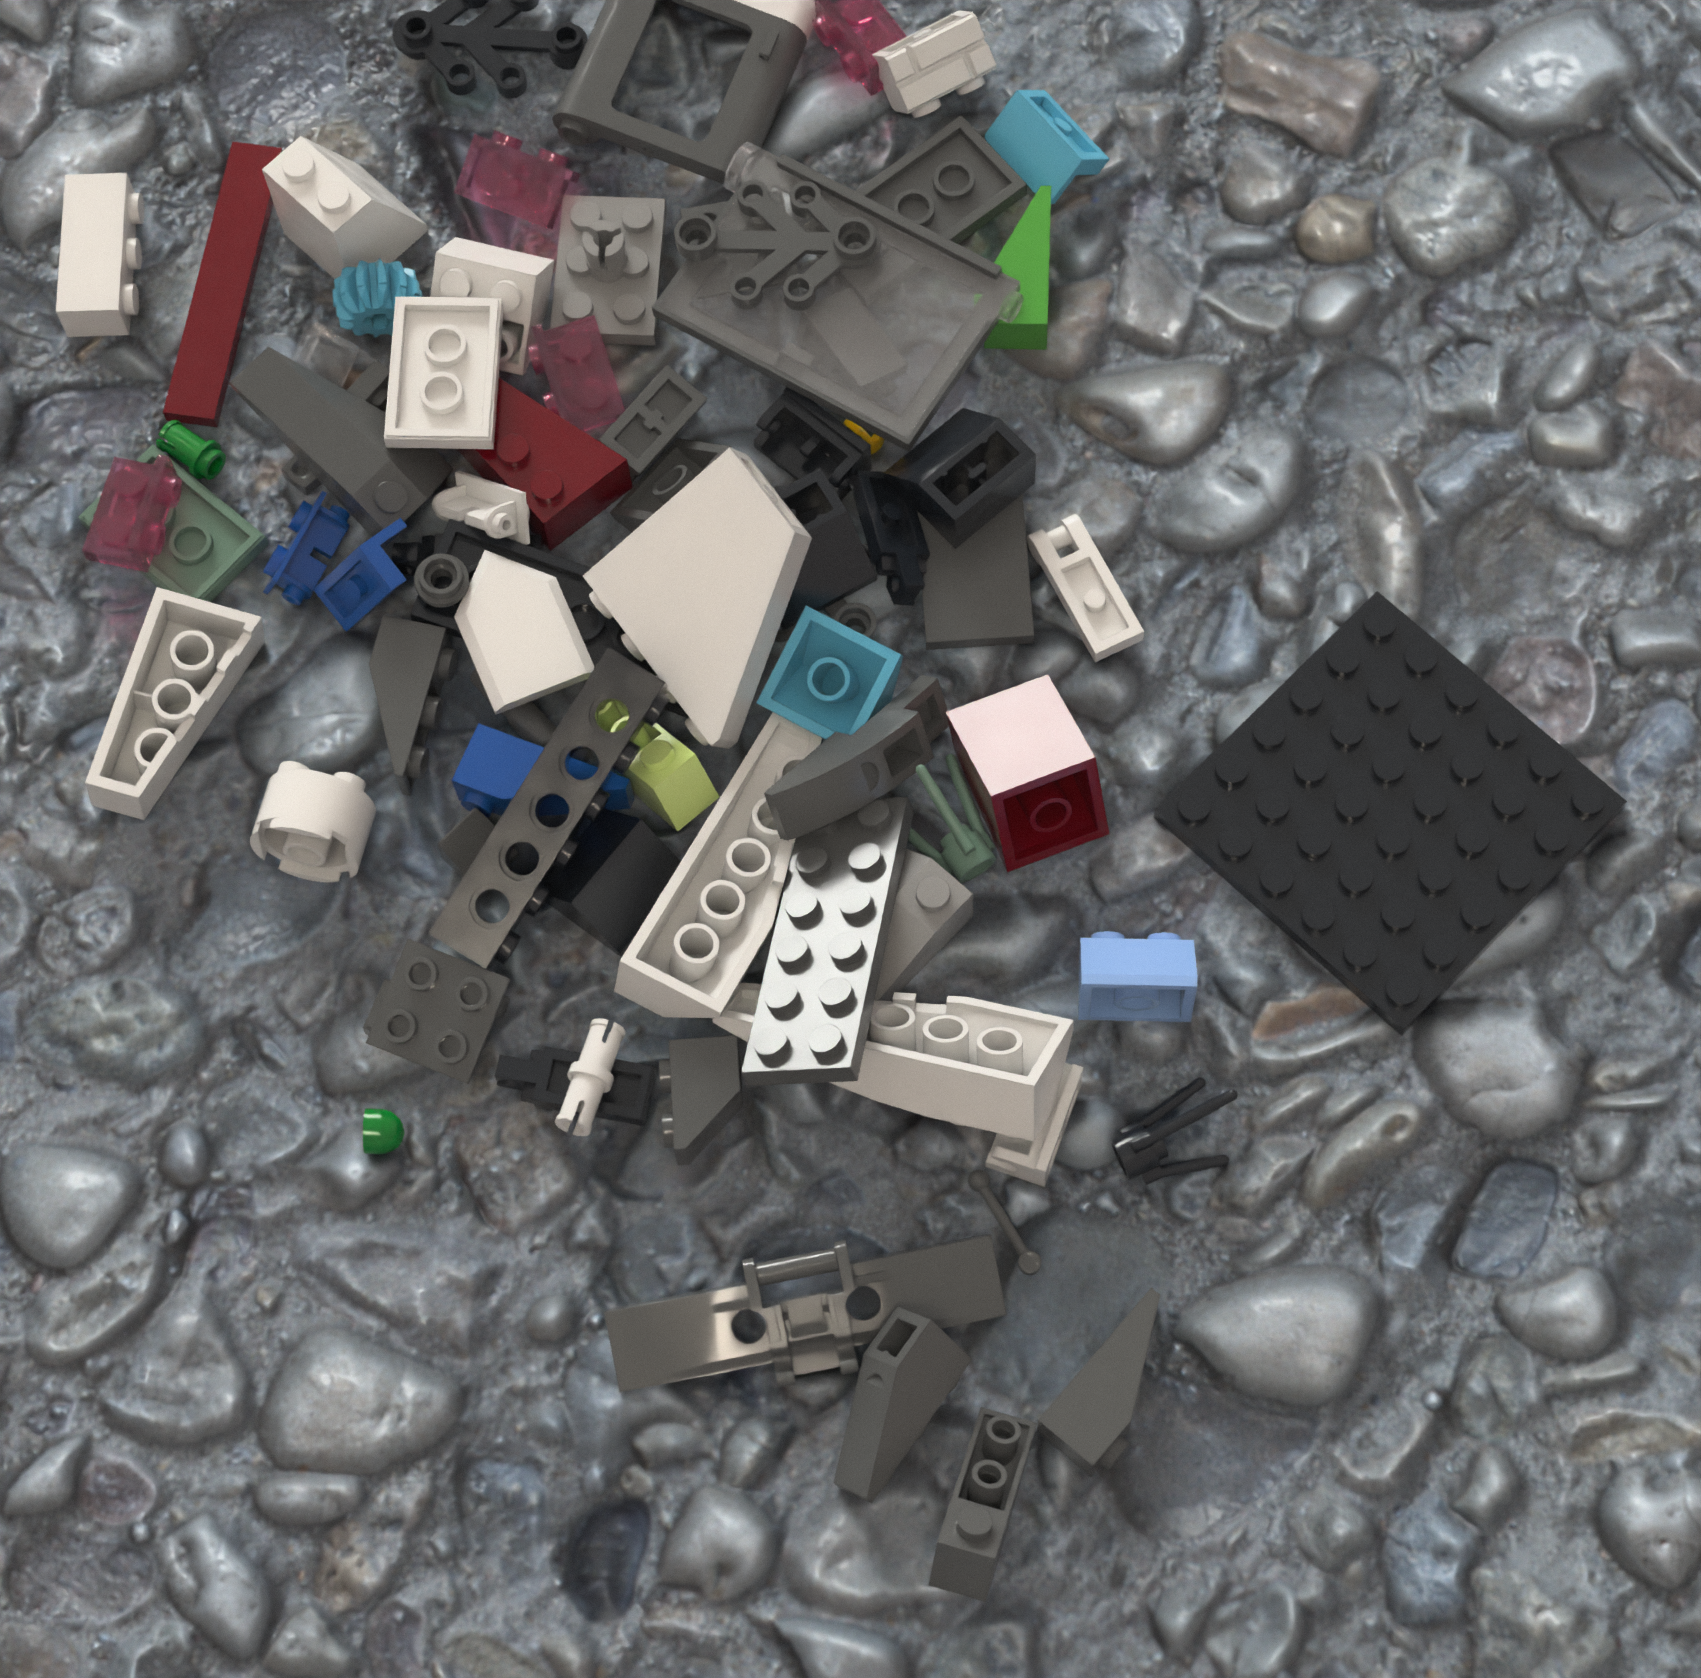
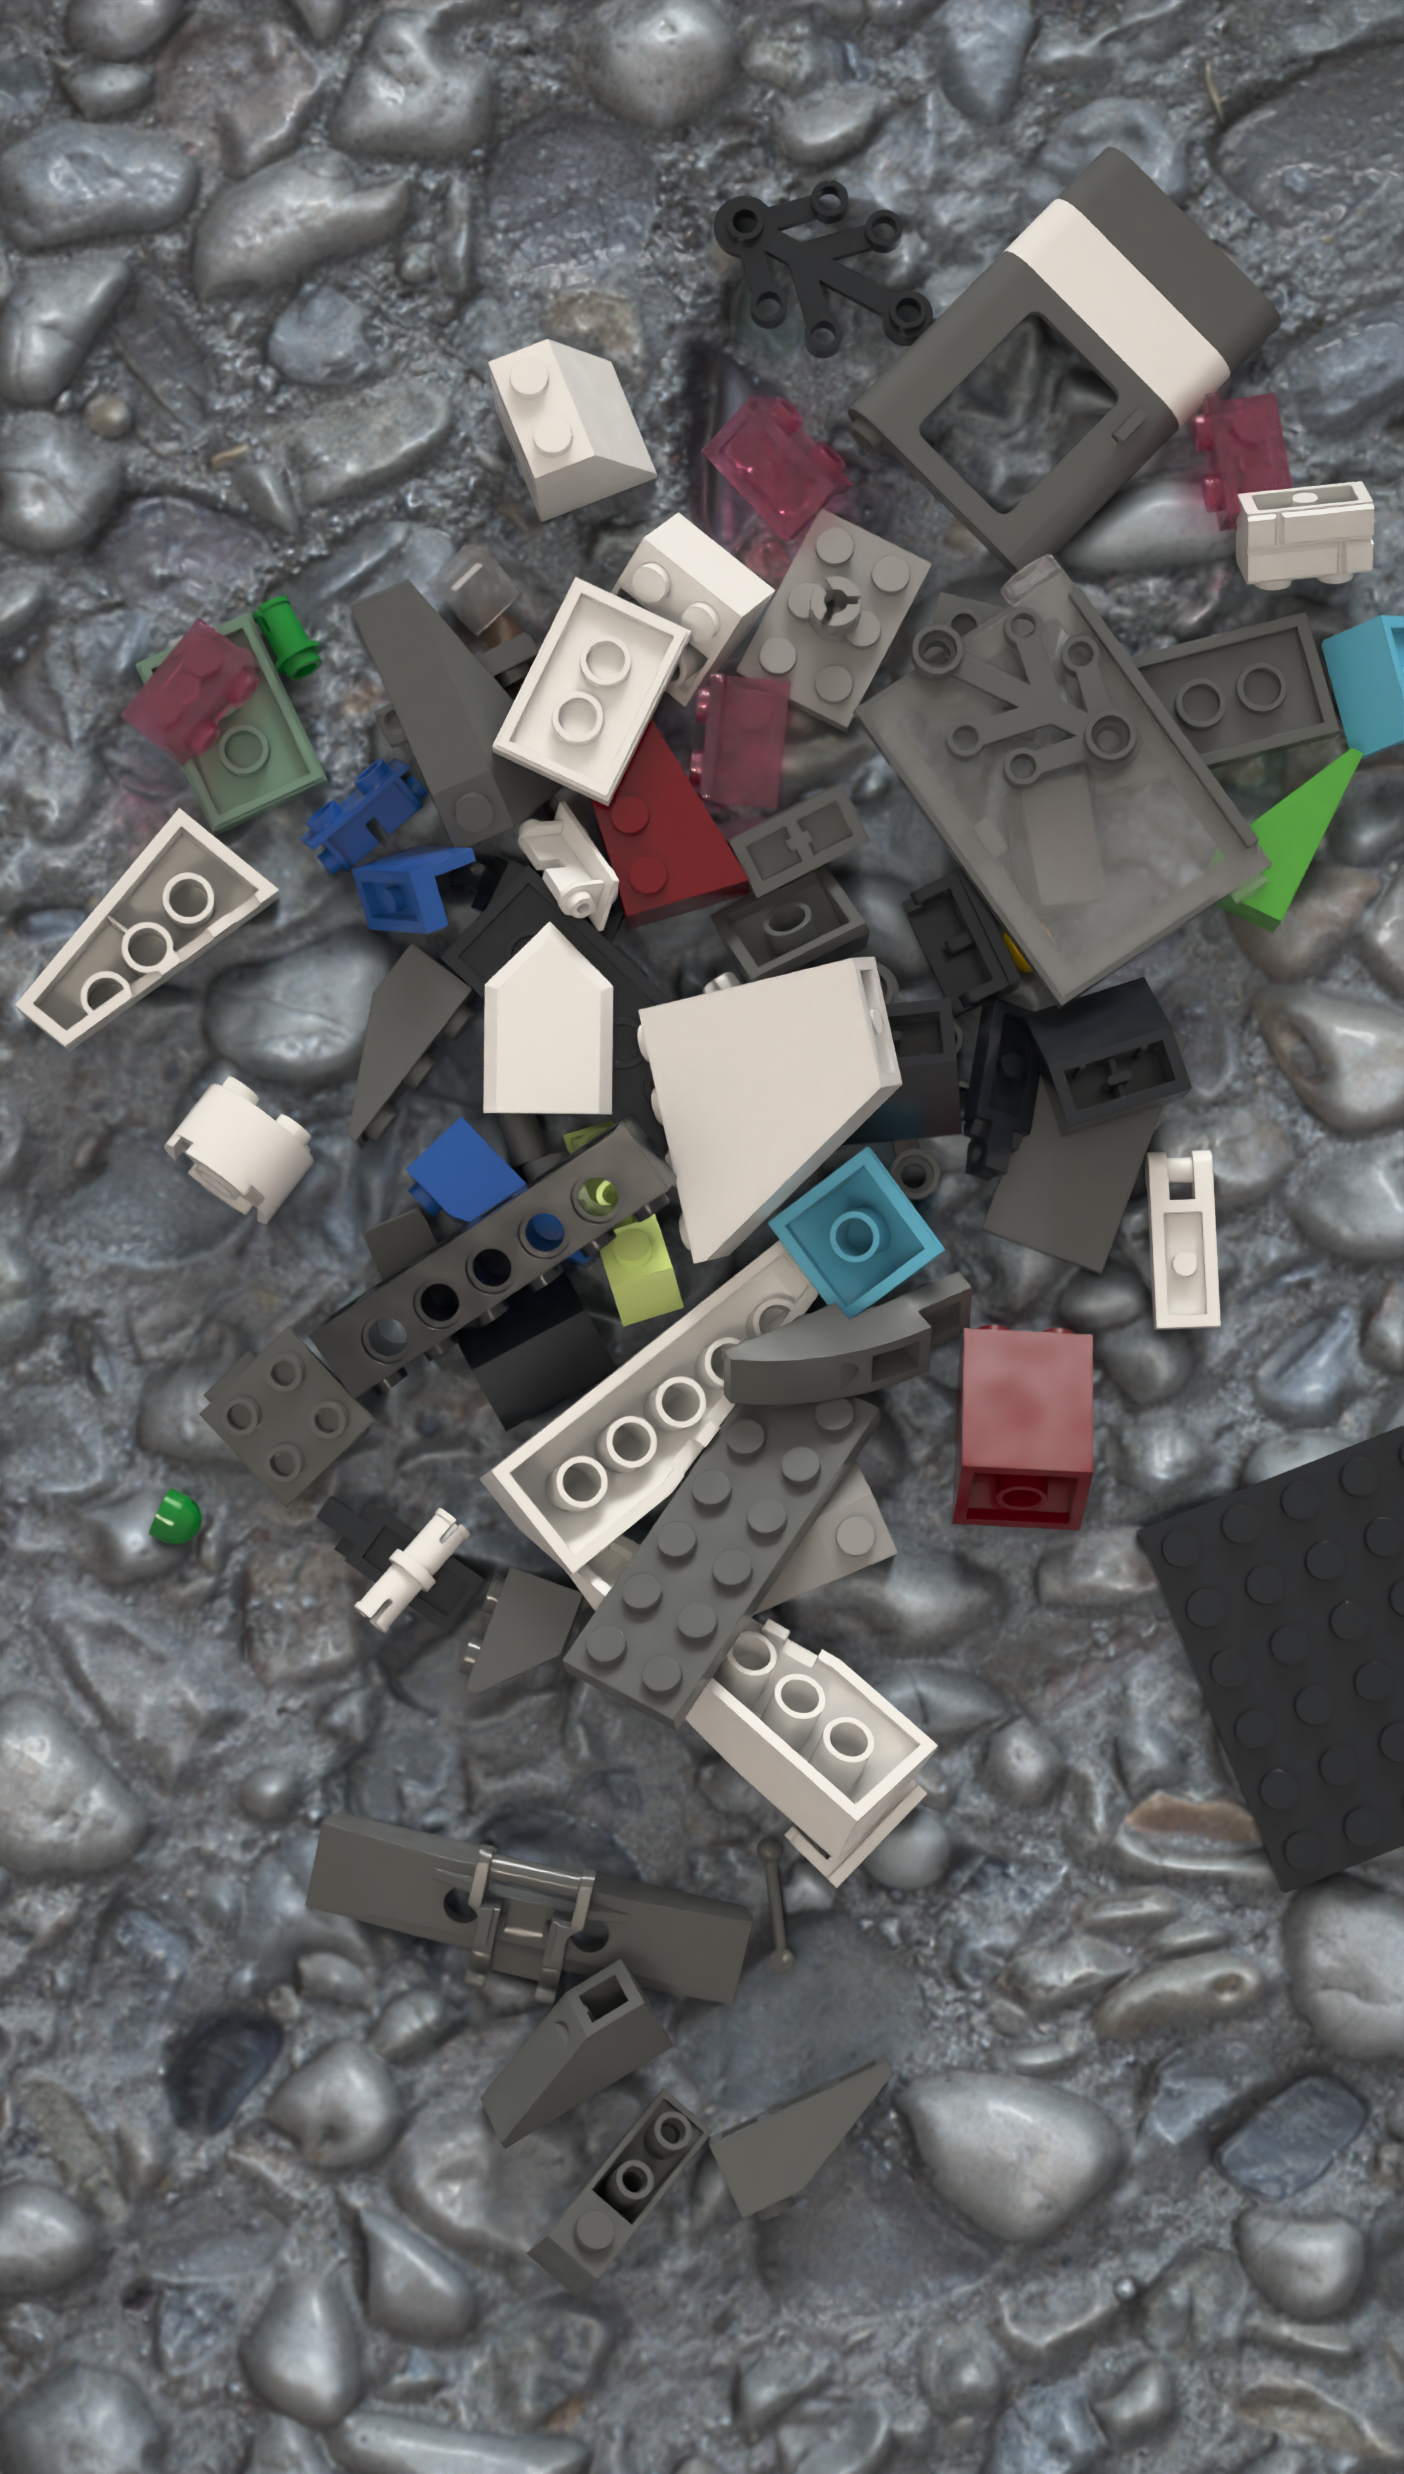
camera: 20 degrees right, 15 degrees up
white brick [56,173,145,337] -> none
dark red tile [163,141,283,427] -> none
medium azure gear [332,258,422,338] -> none
dark grey plate [414,553,470,607] -> none
sand green plant [908,754,996,883] -> none
light blue slope [1078,931,1197,1022] -> none
black plant [1110,1077,1238,1185] -> none

